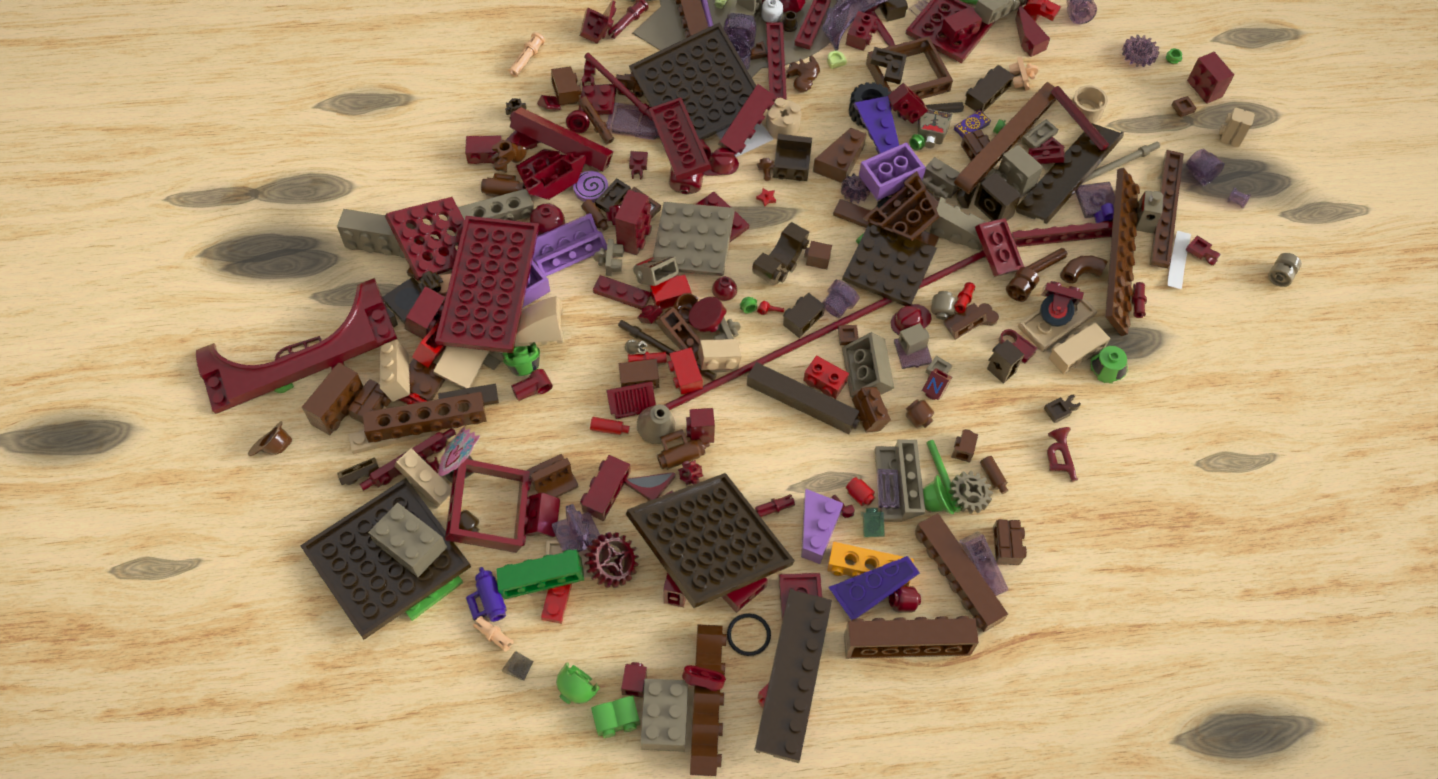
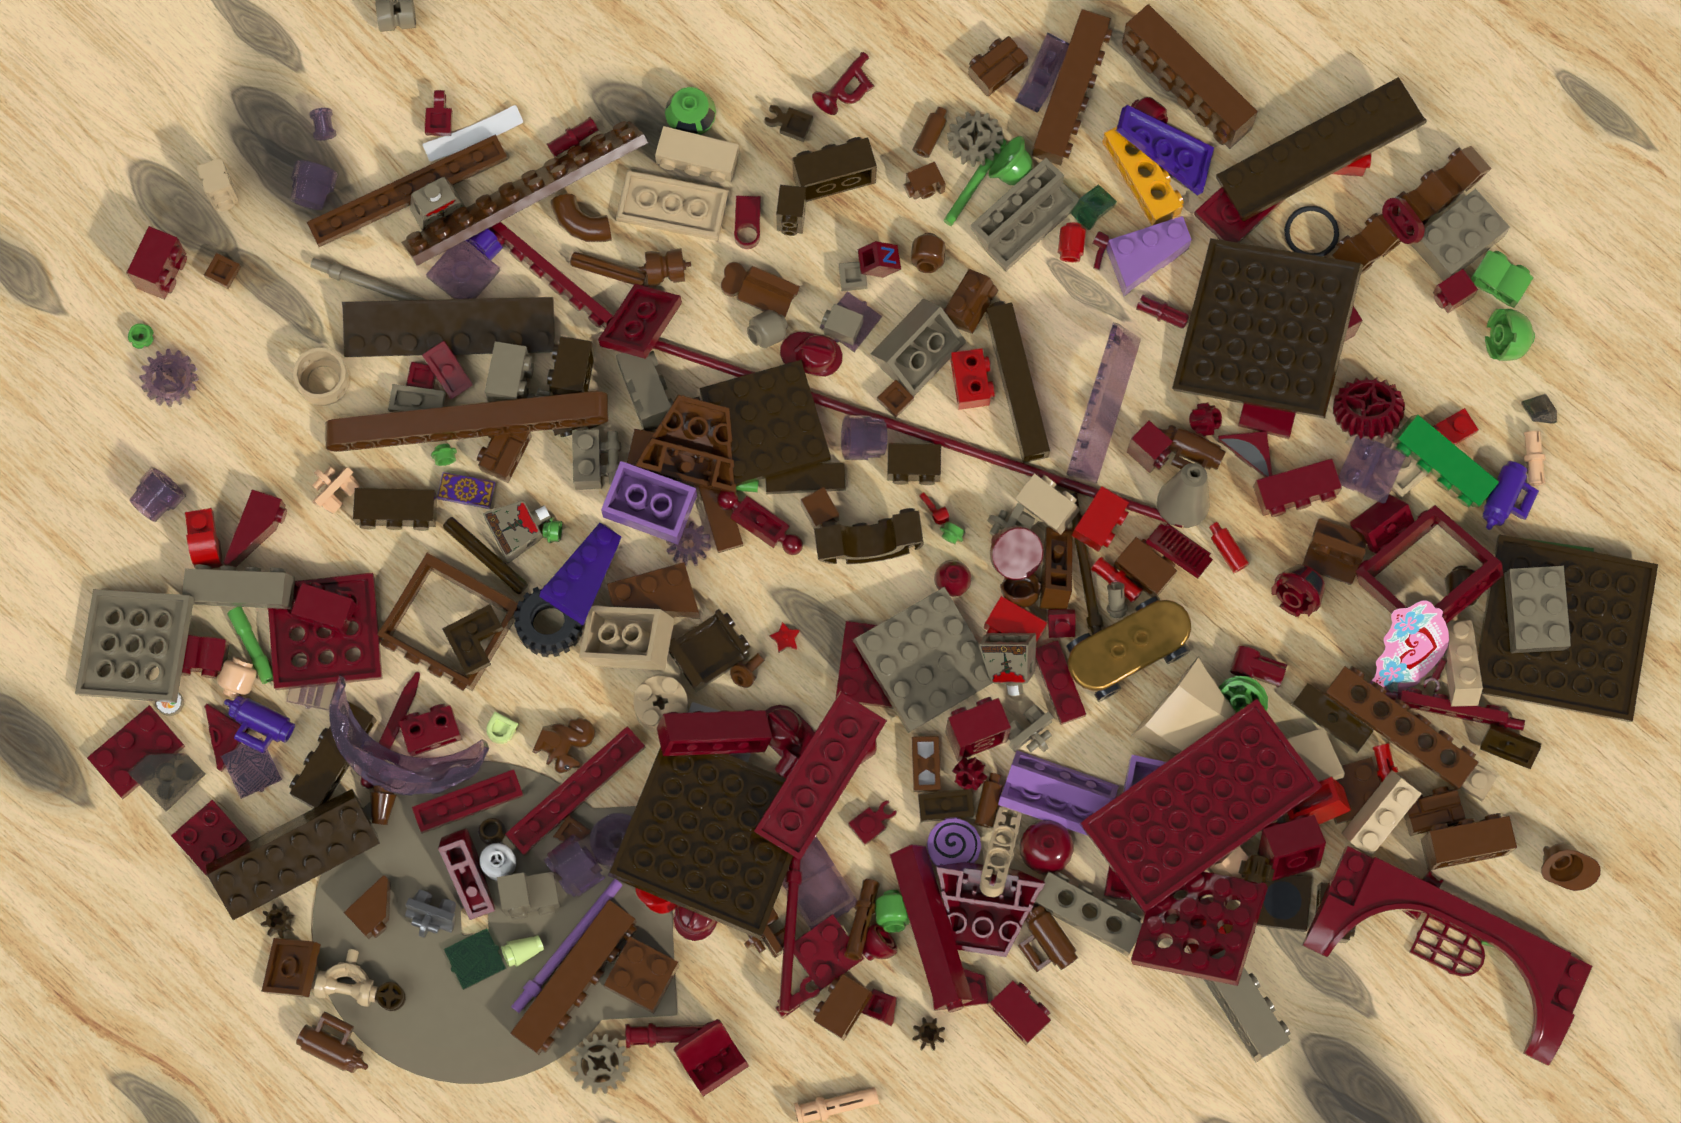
camera: 130 degrees left, 15 degrees up
reddish brown animal [492,140,527,173] -> none
clear purple tile [877,469,900,509] -> none
dark red brick [888,83,928,124] -> none
red pin [954,282,976,313] -> none
plate [1040,281,1084,327] -> none
dark red axle [1051,86,1109,151] -> none
none -> tan brick [579,606,674,670]
none -> reddish brown brick [604,937,680,1014]
none -> dark red plate [717,491,803,555]
none -> dark brown tile [765,463,846,495]
none -> dark brown brick [792,137,877,202]
none -> bright green head [875,890,910,933]
none -> tan beam [980,806,1022,897]
none -> pearl gold piece [1066,595,1191,702]
none -> windscreen [1067,322,1141,483]
none -> dark red cone [1271,564,1325,617]

